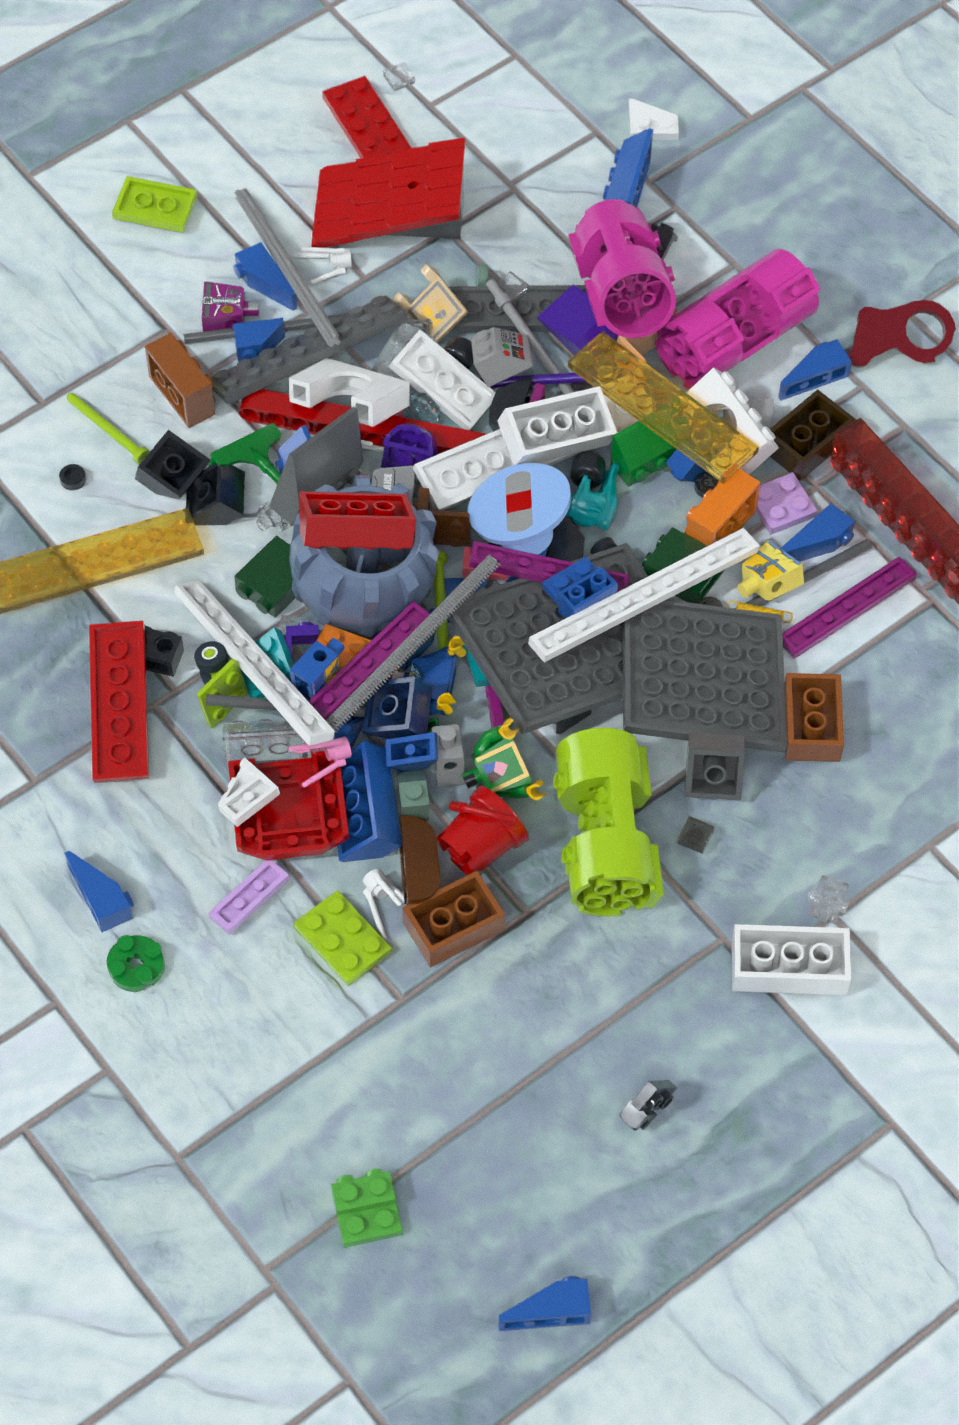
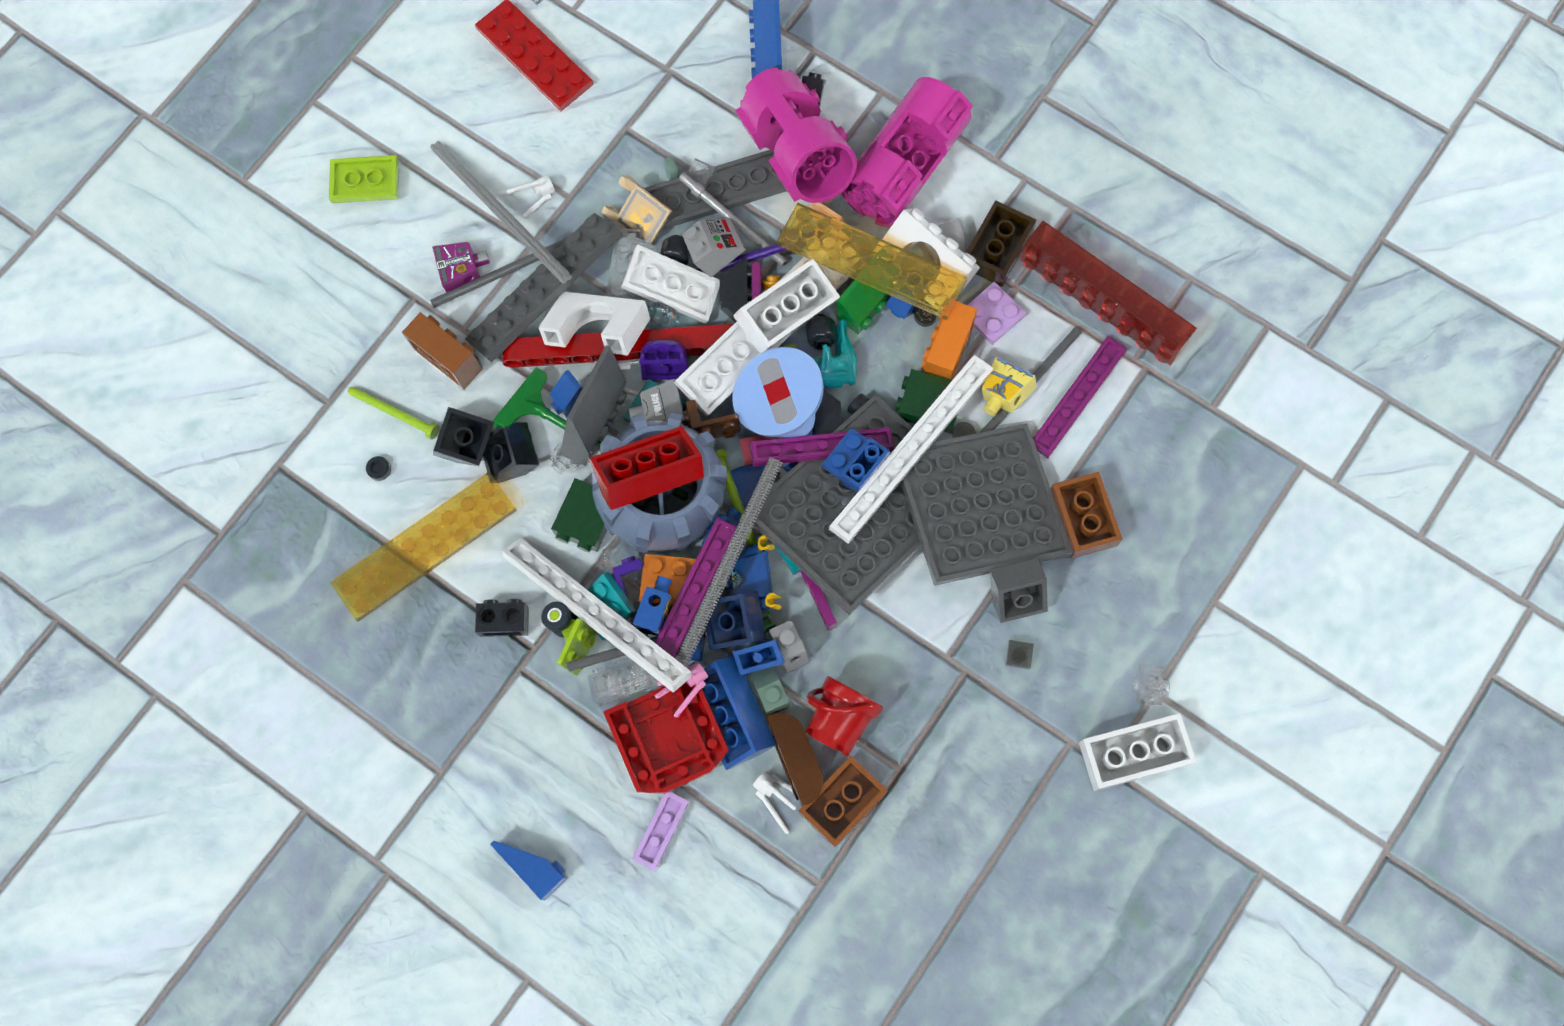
camera: 10 degrees left, 15 degrees up
red plate [89,620,149,783] -> none
green plate [106,935,165,992] -> none
white wing [218,758,280,827] -> none
blue slope [233,242,297,311] -> none
blue slope [233,318,285,362] -> none
lime plate [294,890,392,986] -> none
red piece [311,137,465,248] -> none
green torso [461,718,547,800] -> none
dark purple slope [537,285,619,371] -> none
lime cylinder [554,728,664,917] -> none
plate [619,1080,677,1131] -> none
yellow piece [727,601,793,623] -> none
blue slope [778,339,851,401] -> none
blue slope [780,503,855,562] -> none
dark red animal [848,300,956,368] -> none

